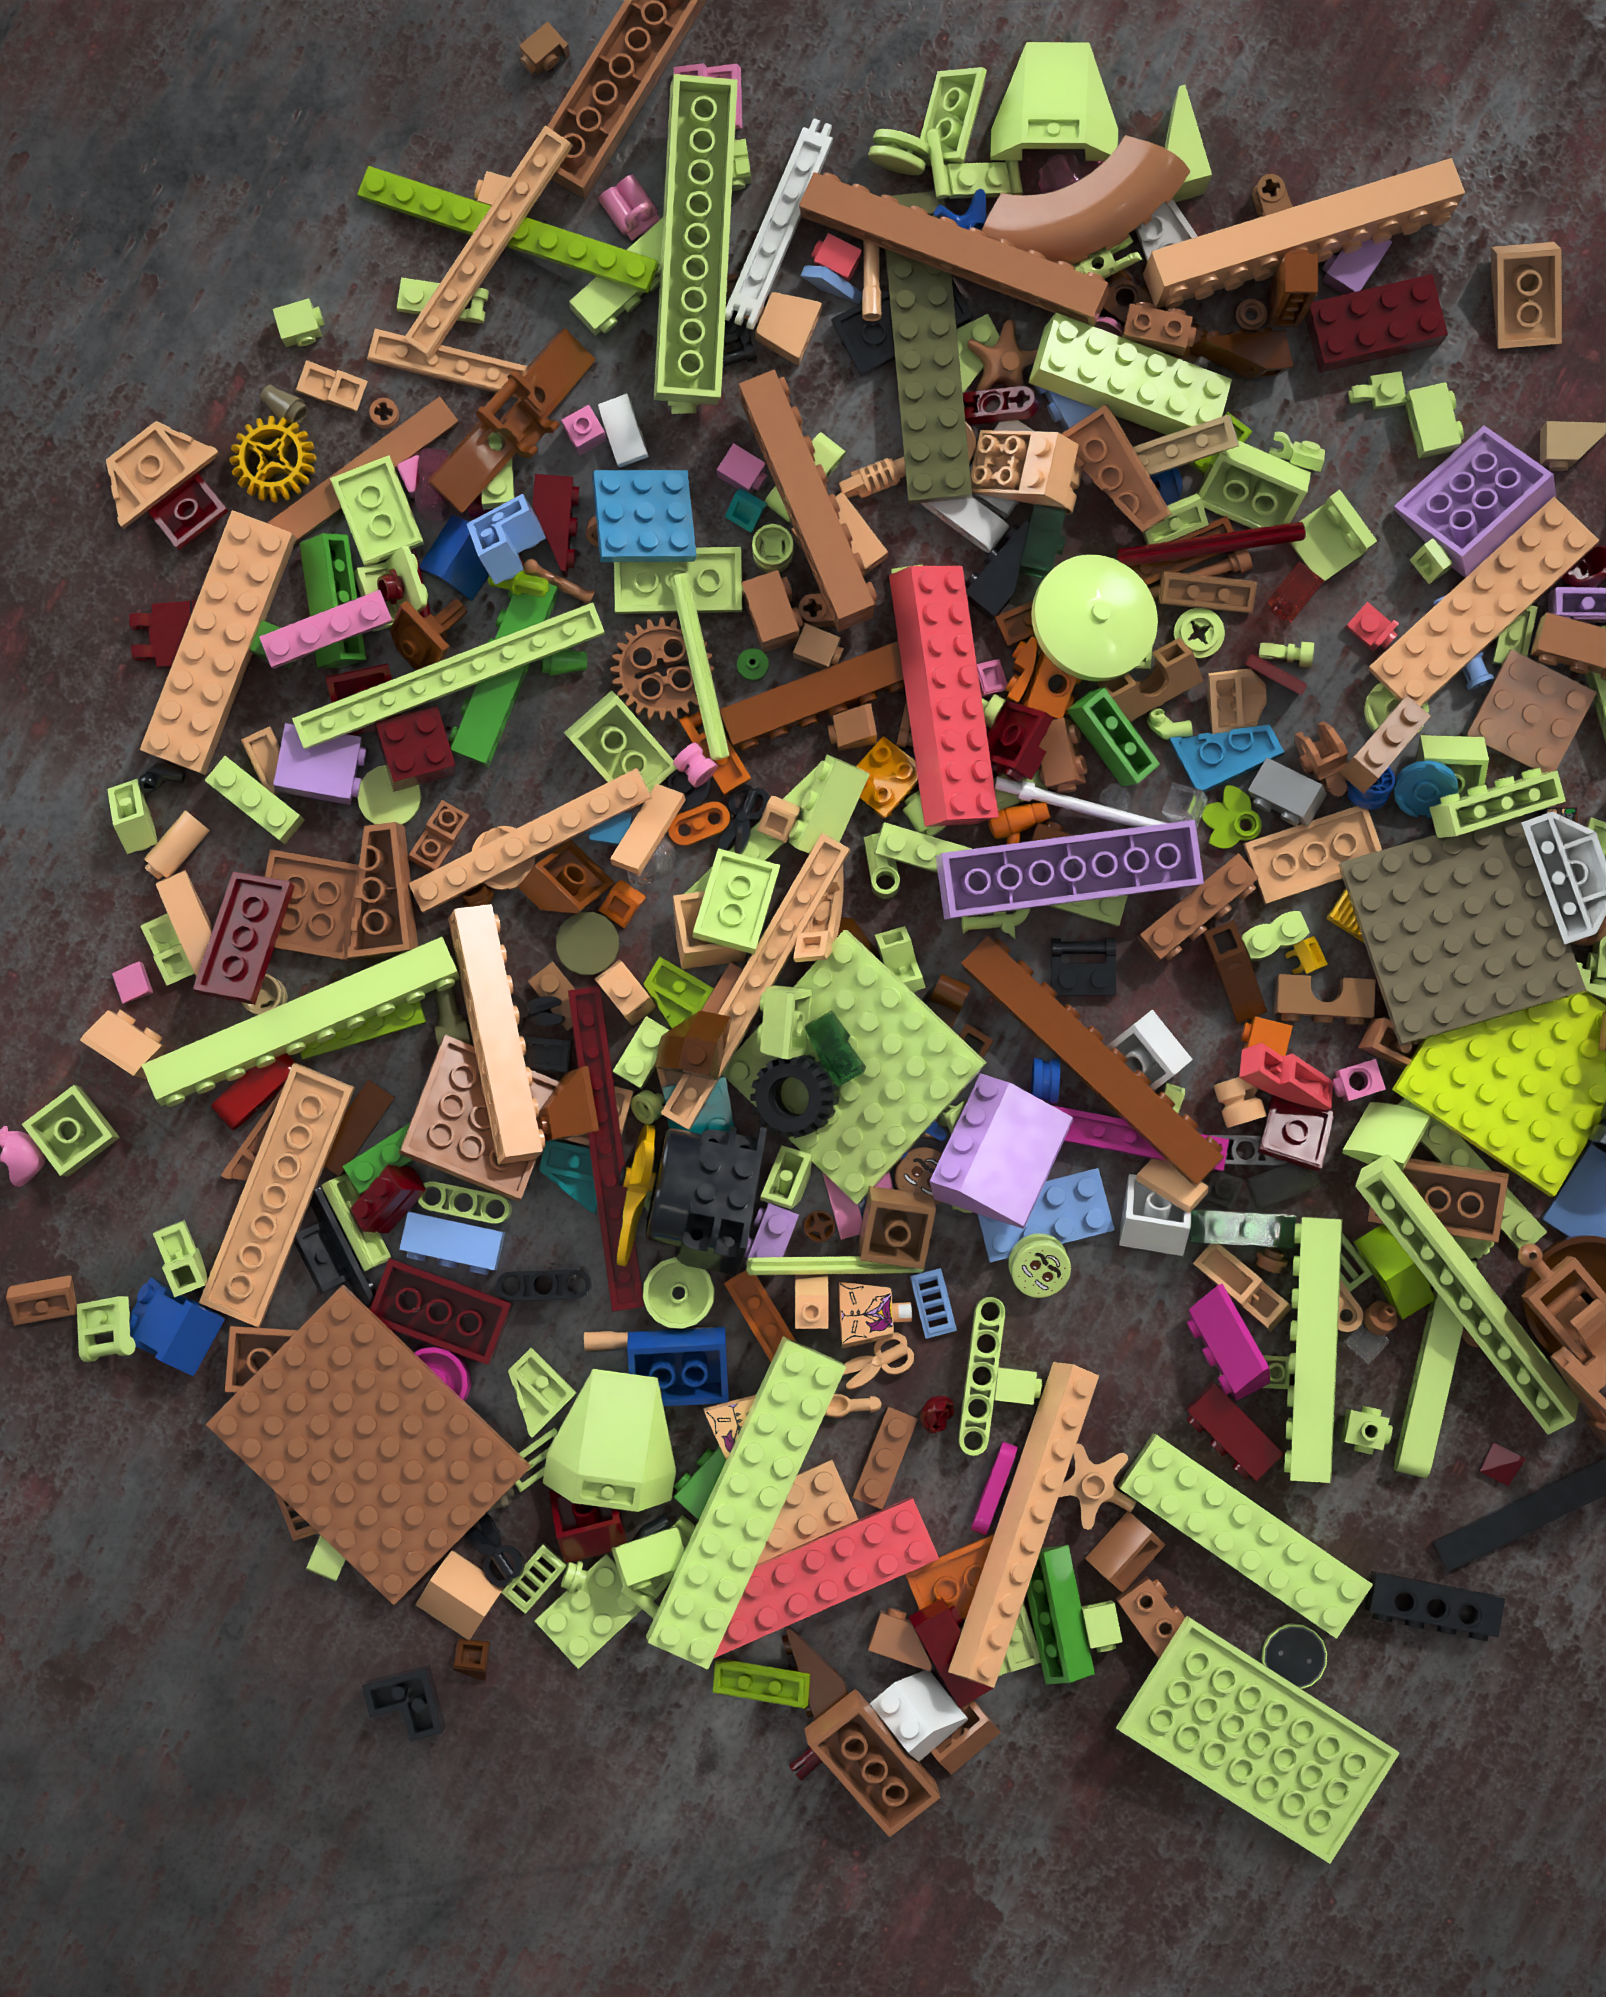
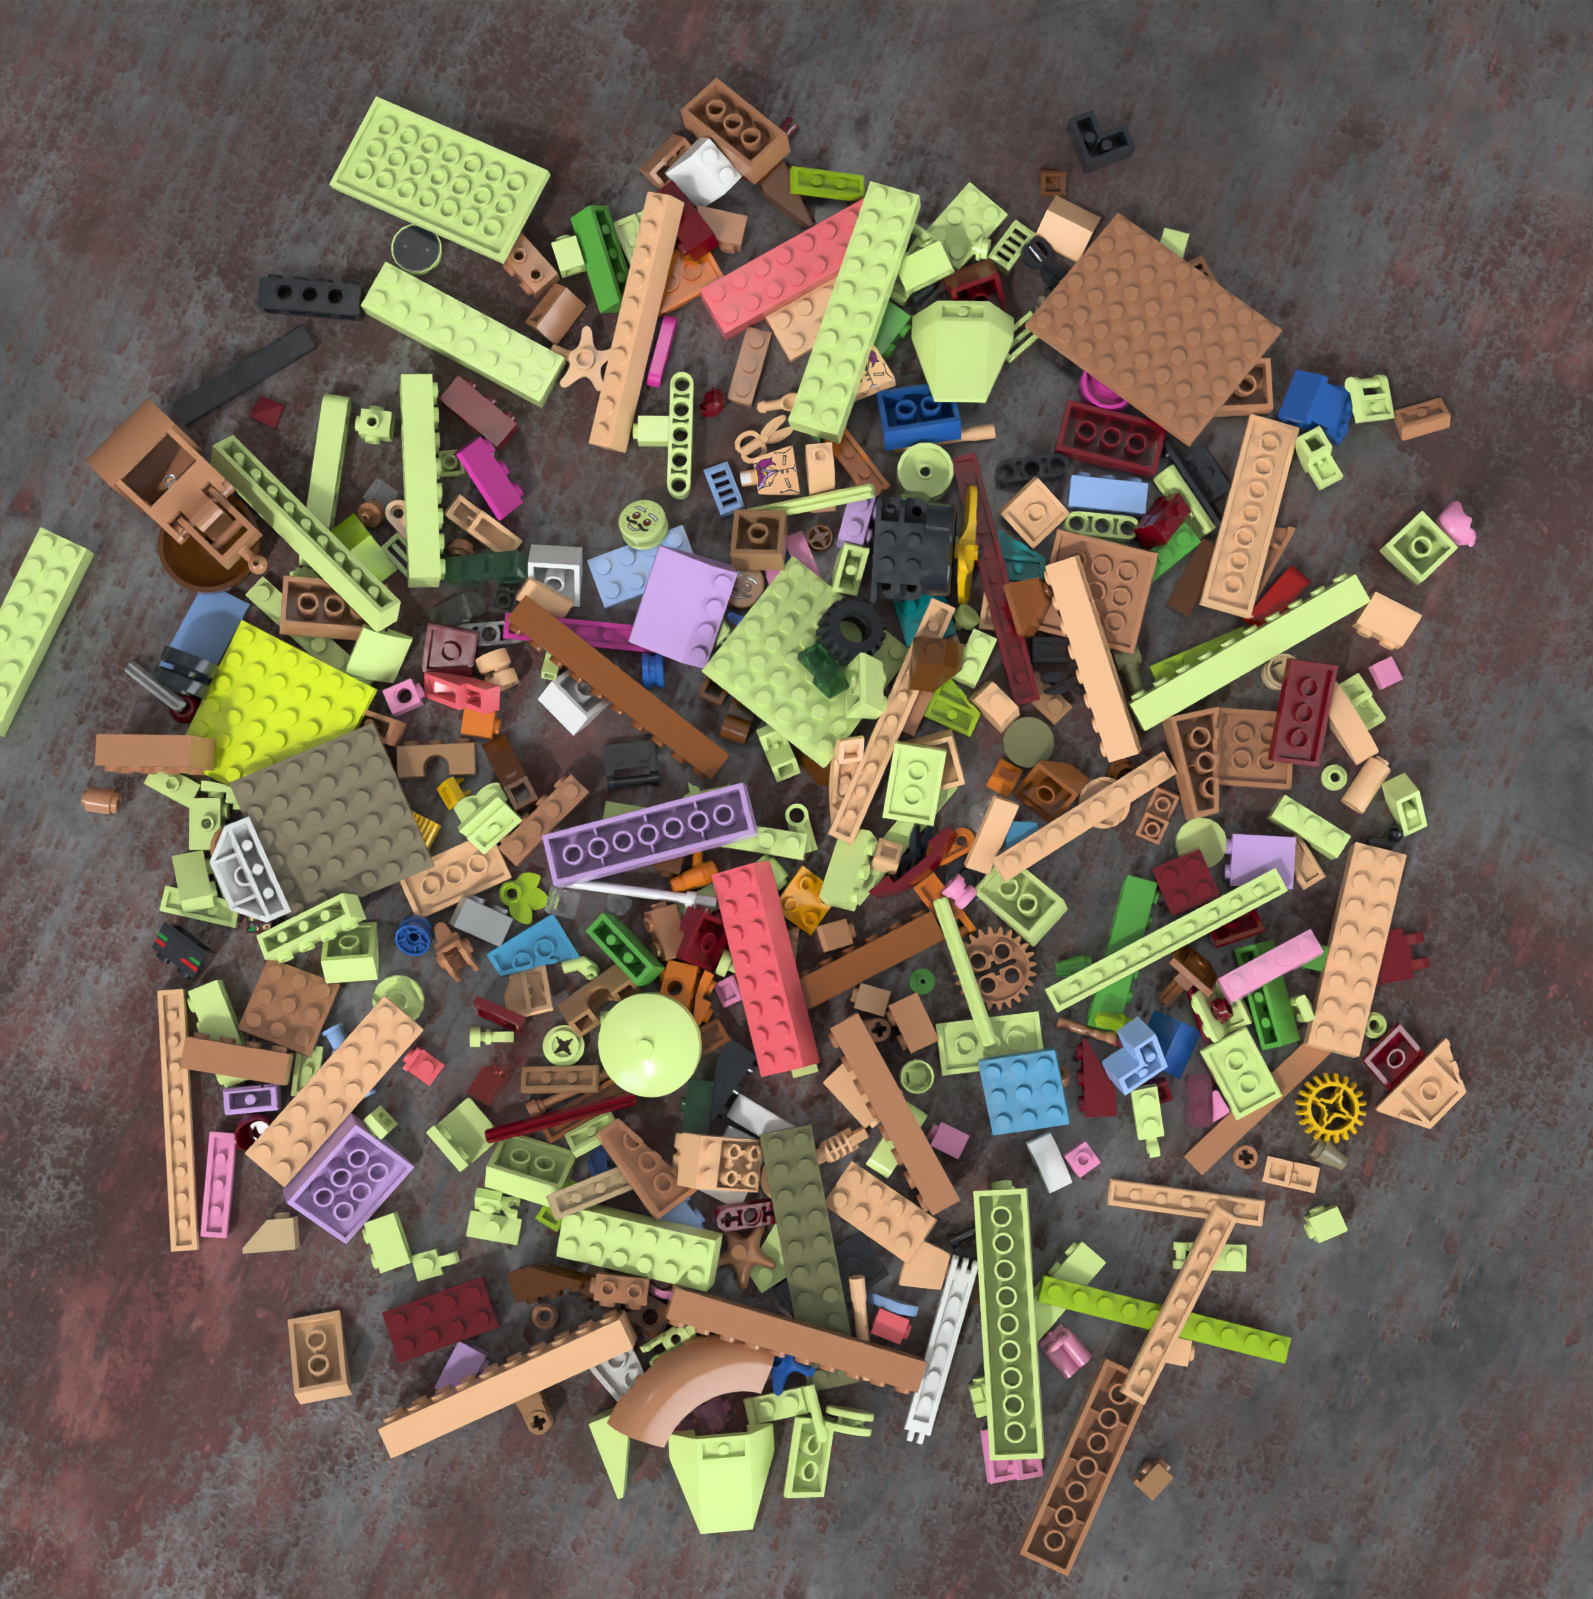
camera: 175 degrees right, 0 degrees up
dark orange piece [427,328,596,513] -> none
yellowish green wing [508,1347,577,1438] -> none
teal plate [724,488,767,533] -> none
dark orange brick [1268,249,1318,327] -> none
arch [1339,695,1431,794] -> none
dark azure tile [1394,760,1458,818] -> none
none -> yellowish green plate [458,793,522,854]
none -> yellowish green tile [466,1210,523,1245]
none -> light nougat plate [825,1161,938,1264]
none -> dark red slope [868,826,957,898]
none -> light nougat plate [998,476,1070,549]
none -> yellowish green plate [1289,995,1315,1022]
none -> yellowish green plate [1321,765,1347,791]
none -> yellowish green plate [1365,1012,1387,1038]

